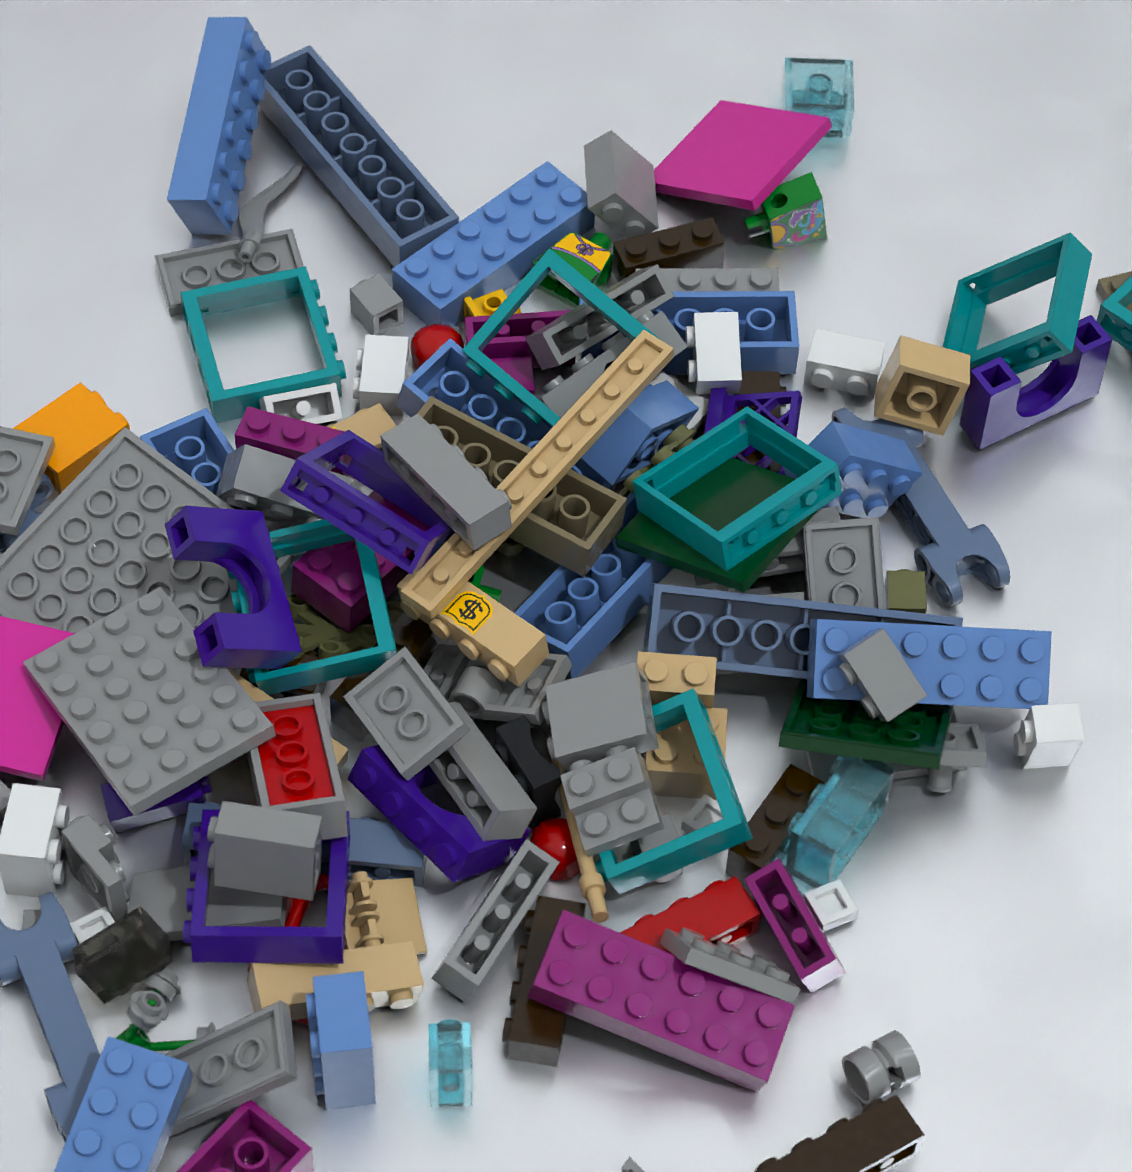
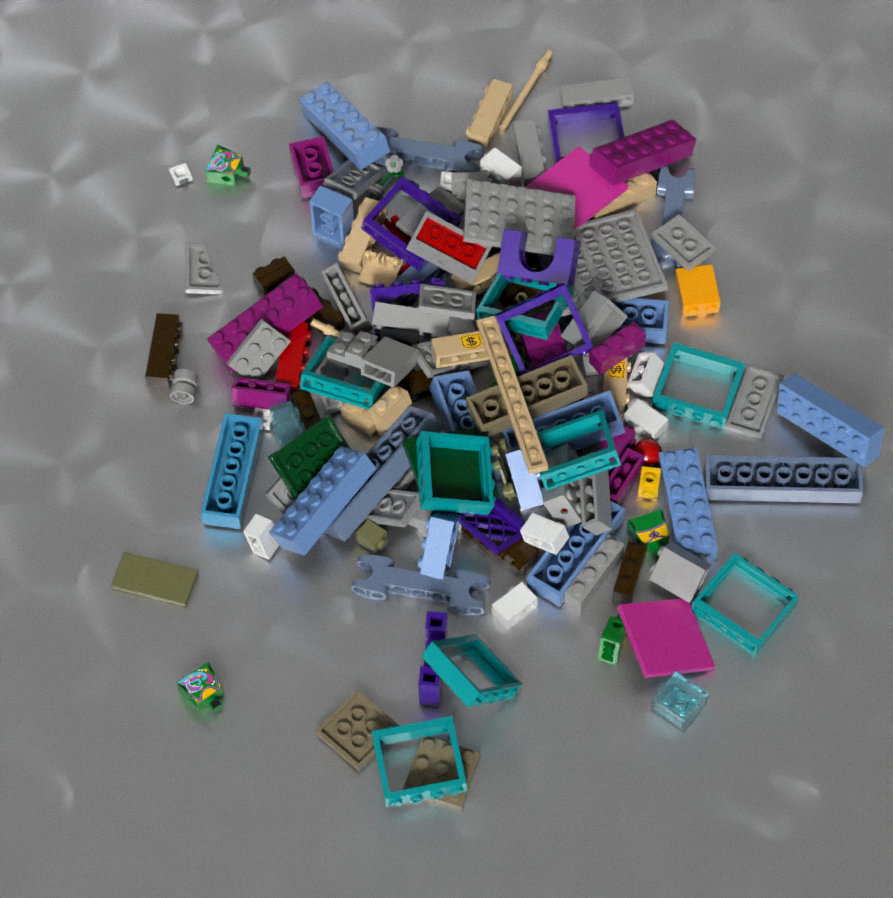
camera: 130 degrees right, 5 degrees up
clear smoke brick [73,906,173,1004] -> none
light grey brick [207,801,322,901] -> none
light grey piece [238,162,303,263] -> none
light grey brick [350,273,404,335] -> none
light grey brick [380,414,512,550] -> none
clear light blue brick [428,1019,472,1107] -> none
light grey brick [838,628,927,722] -> none
tan brick [874,335,970,436] -> none
none -> dark azure brick [201,413,264,529]
none -> dark brown brick [252,256,296,296]
none -> teal window [691,553,799,656]

